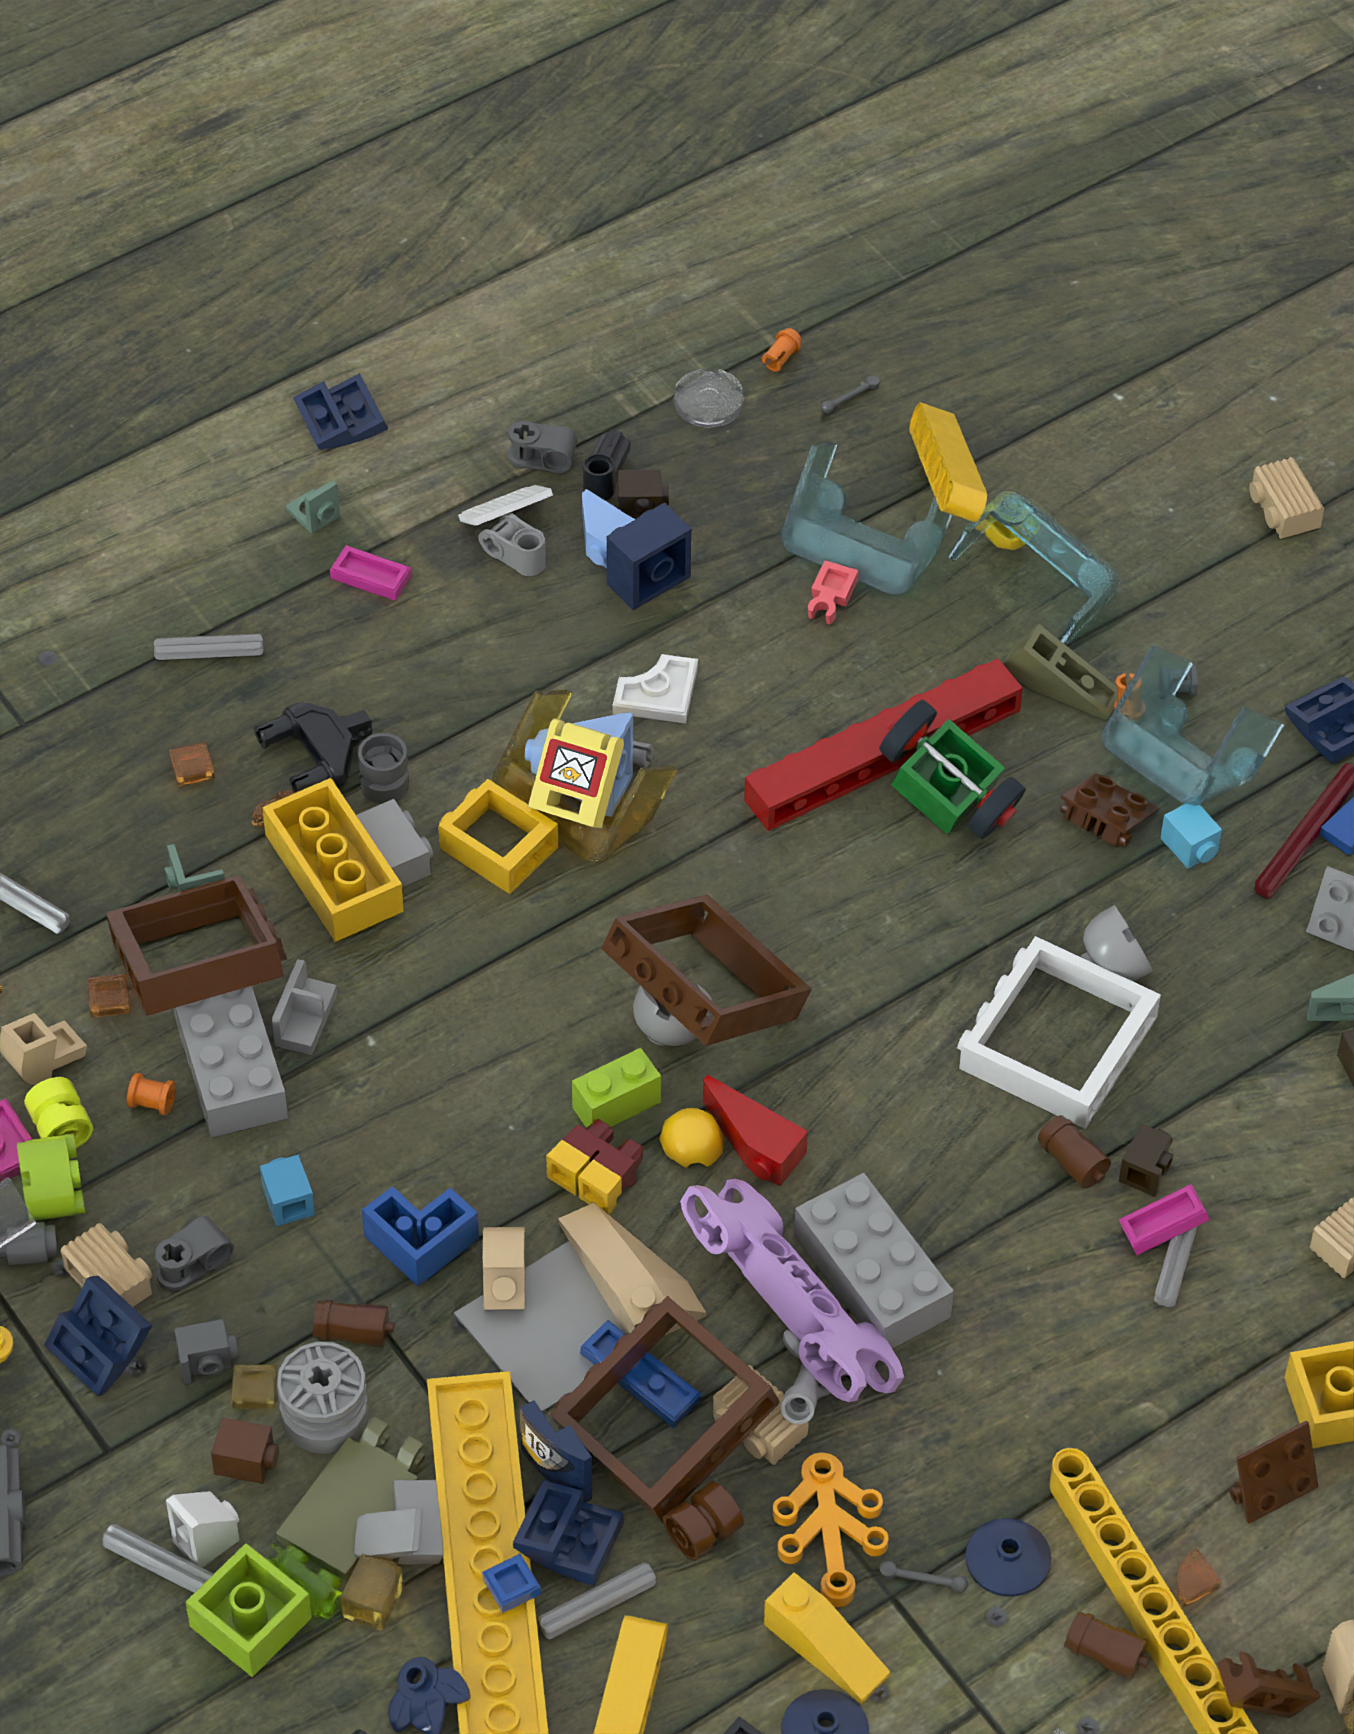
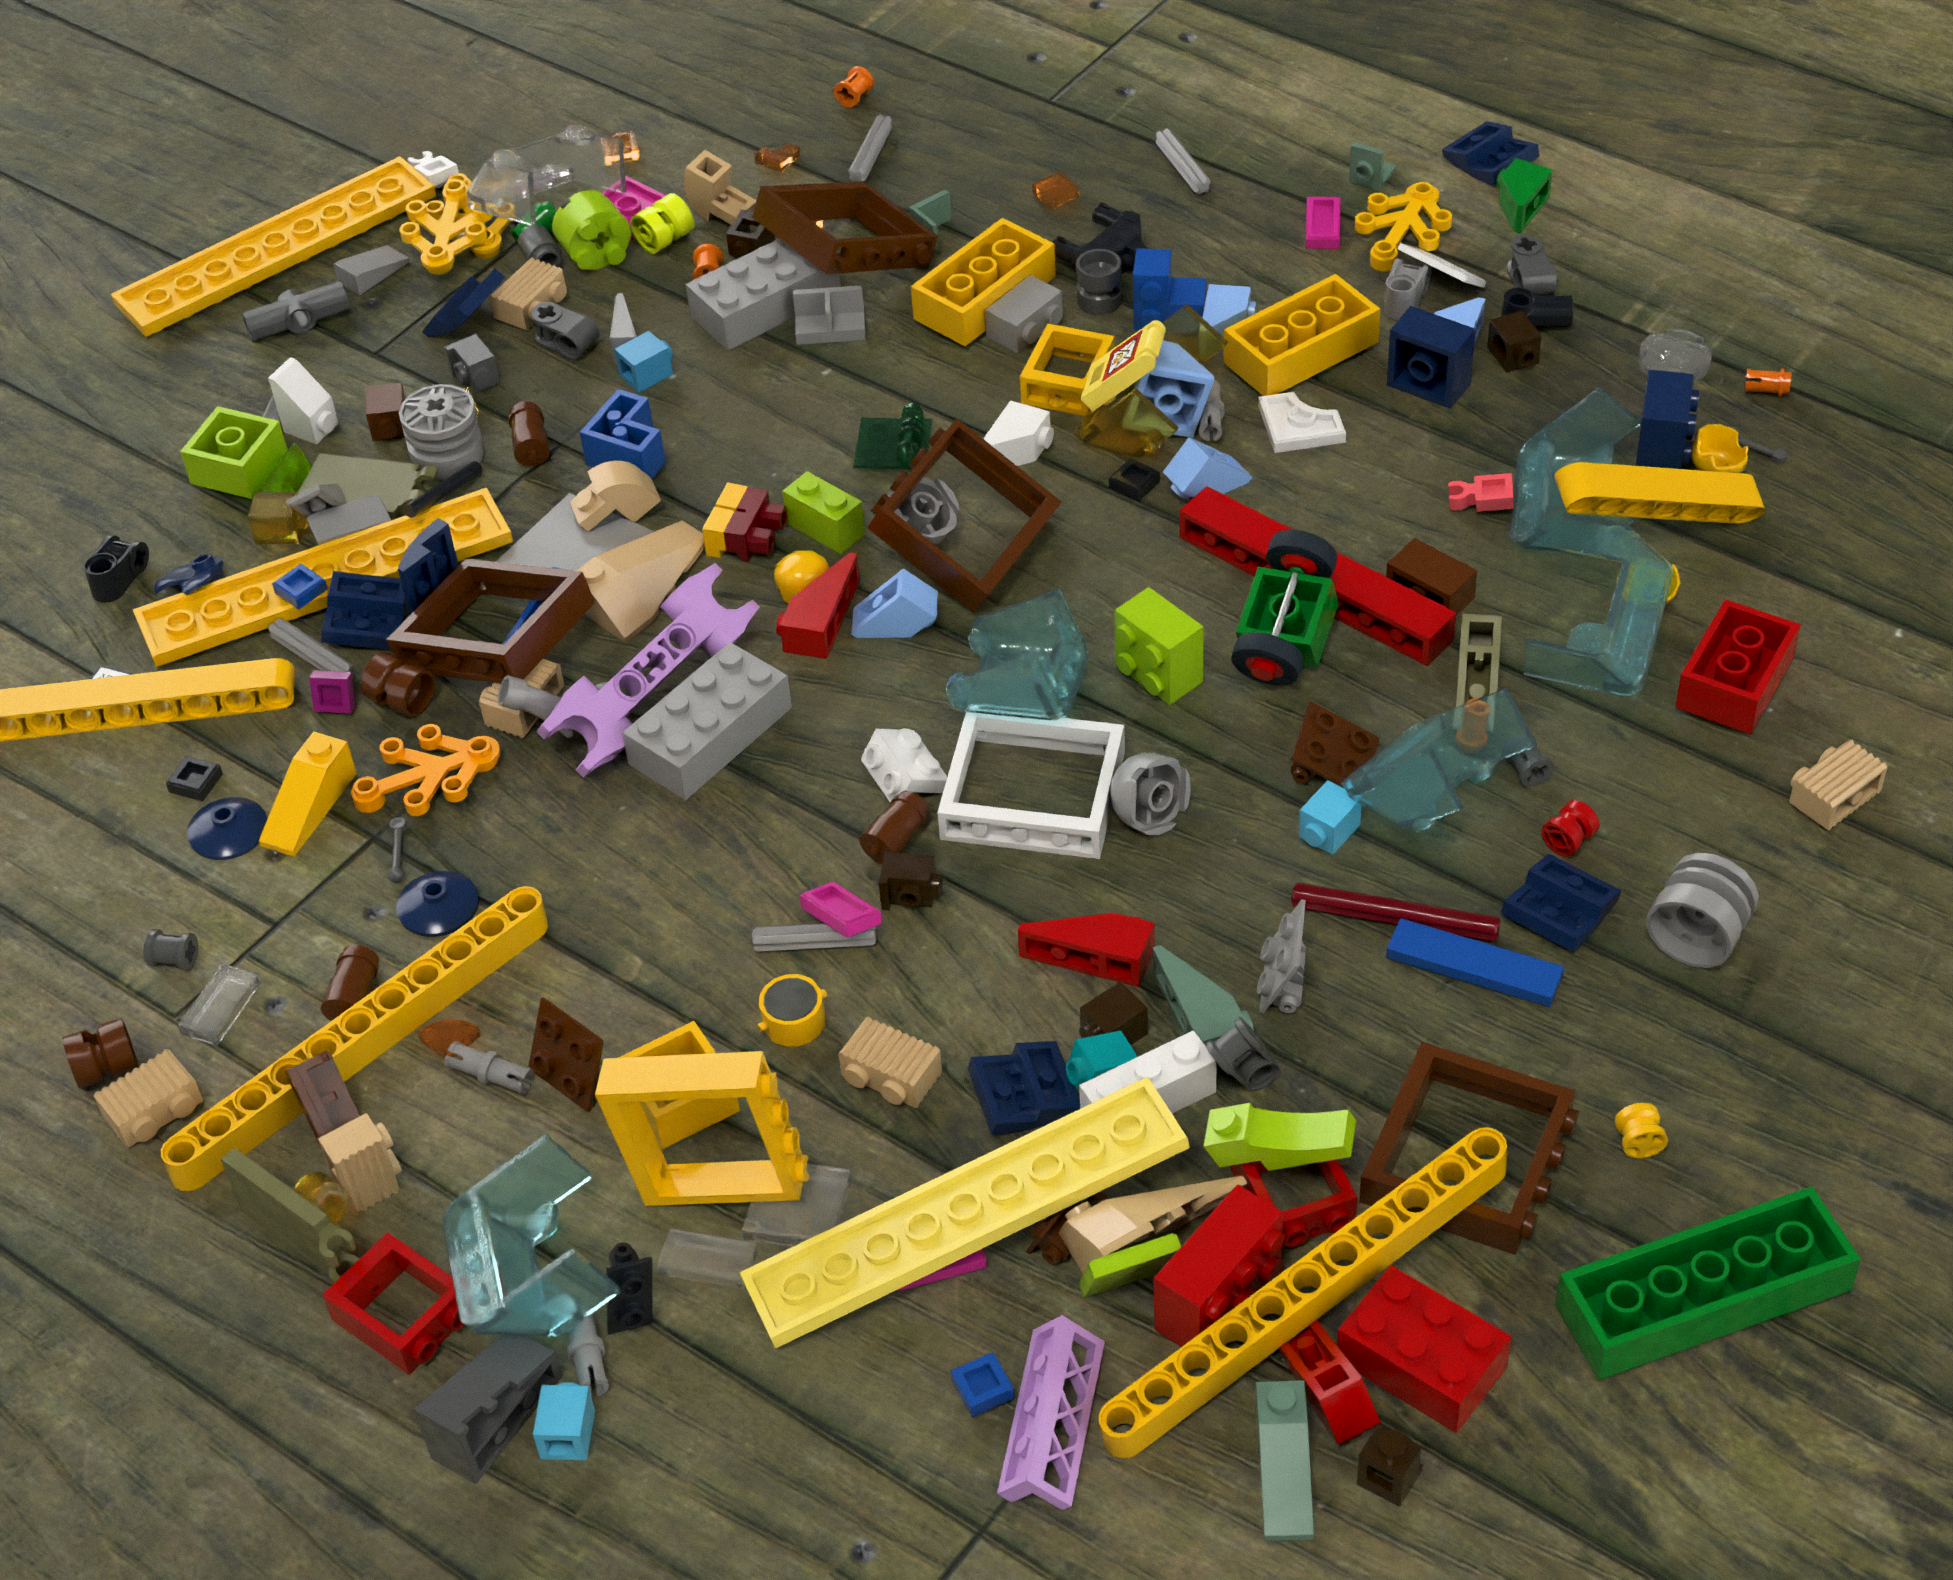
camera: 75 degrees right, 5 degrees down
none -> magenta tile [309,670,356,714]
none -> black bar [404,461,482,518]
none -> light grey pin [445,1041,535,1095]
none -> light grey slope [610,293,637,365]
none -> dark brown brick [726,209,776,259]
none -> piece [757,974,827,1047]
none -> light blue slope [851,568,938,638]
none -> clear green hinge [853,402,932,470]
none -> white bracket [861,728,947,802]
none -> clear light blue windscreen [946,588,1088,721]
none -> white slope [983,400,1054,466]
none -> red slope [1017,913,1155,987]
none -> black tile [1109,458,1160,502]
none -> lime brick [1114,587,1204,705]
none -> blue brick [1133,248,1207,333]
none -> light blue slope [1163,437,1253,500]
none -> light blue slope [1200,284,1257,357]
none -> yellow brick [1223,274,1381,396]
none -> yellow plant [1355,182,1452,271]
none -> reddish brown brick [1386,538,1477,616]
none -> green slope [1496,158,1553,234]
none -> red wheel [1541,800,1600,857]
none -> dark blue brick [1636,369,1699,469]
none -> red brick [1675,599,1801,734]
none -> yellow hair [1691,424,1748,473]

